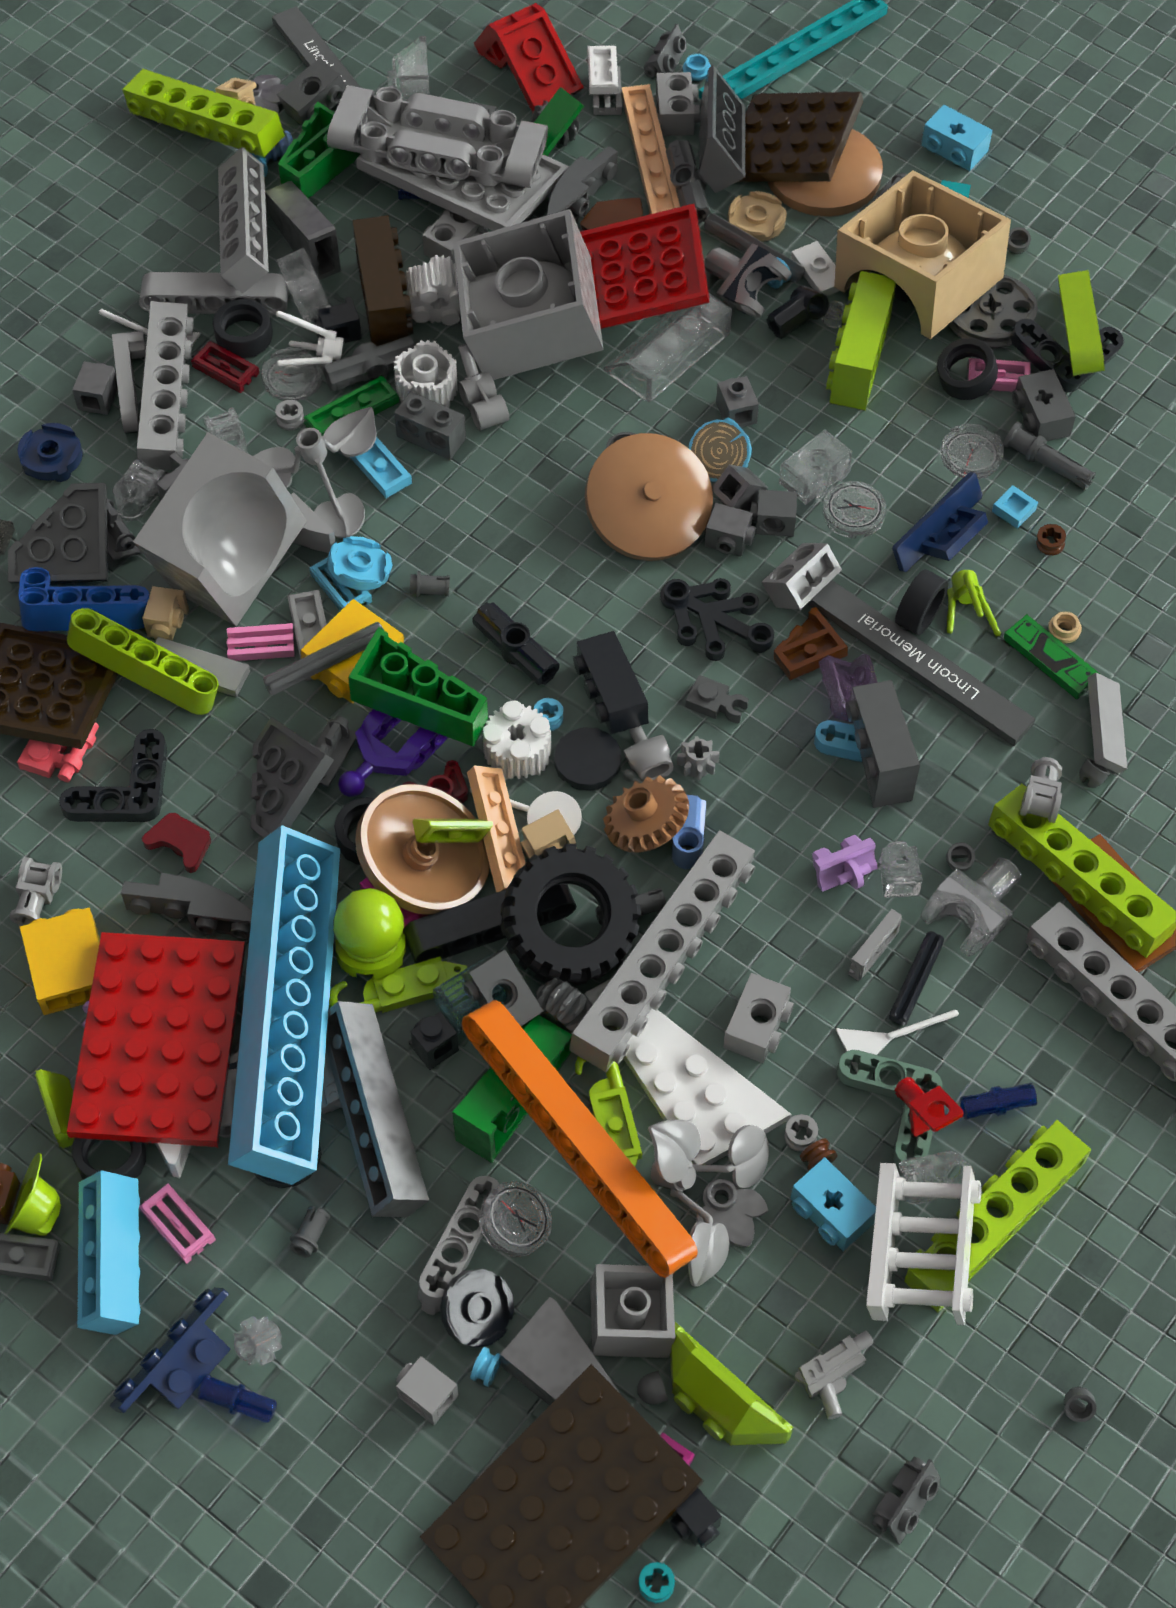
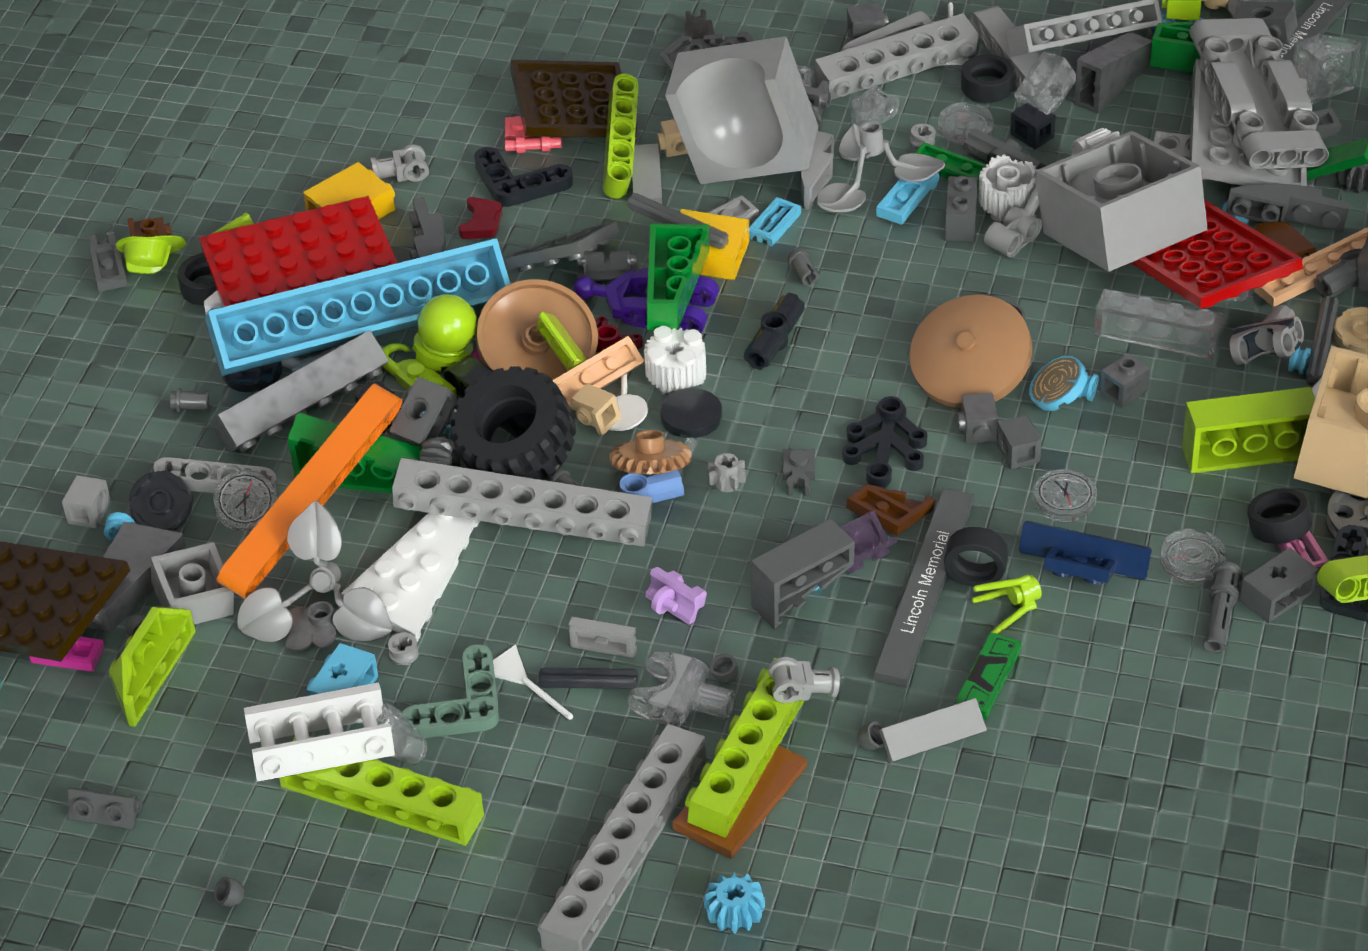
camera: 70 degrees right, 15 degrees down
dark blue plate [17,423,83,482] -> none
blue beam [18,567,149,631] -> none
medium azure brick [77,1170,140,1335] -> none
dark blue bracket [110,1288,231,1413] -> none
bright pink tile [139,1183,216,1264] -> none
dark red tile [191,341,260,393] -> none
clear blue axle [198,1375,277,1423] -> none
bright pink tile [227,623,295,661] -> none
clear gear [234,1316,282,1366] -> none
white plant [276,311,344,366] -> none
medium azure tile [327,536,393,590] -> none
dark brown brick [352,215,413,346] -> none
medium azure bush [533,698,563,731] -> none
black brick [573,631,649,735] -> none
lime plate [575,1056,642,1168] -> none
light grey piece [624,726,674,782] -> none
black brick [670,1488,722,1549] -> none
flat silver brick [712,464,768,512] -> none
light grey brick [723,973,794,1063] -> none
light grey brick [762,543,842,609] -> none
black piece [766,285,829,339] -> none
clear brick [779,430,852,505] -> none
light grey piece [795,1330,874,1420] -> none
reddish brown bush [800,1138,838,1171] -> none
clear brick [879,841,923,898] -> none
red bracket [894,1077,963,1137] -> none
clear blue pin [959,1082,1037,1120] -> none
medium azure plate [992,485,1038,529] -> none
reddish brown bush [1036,524,1066,556] -> none
tan plate [1048,612,1082,643] -> none

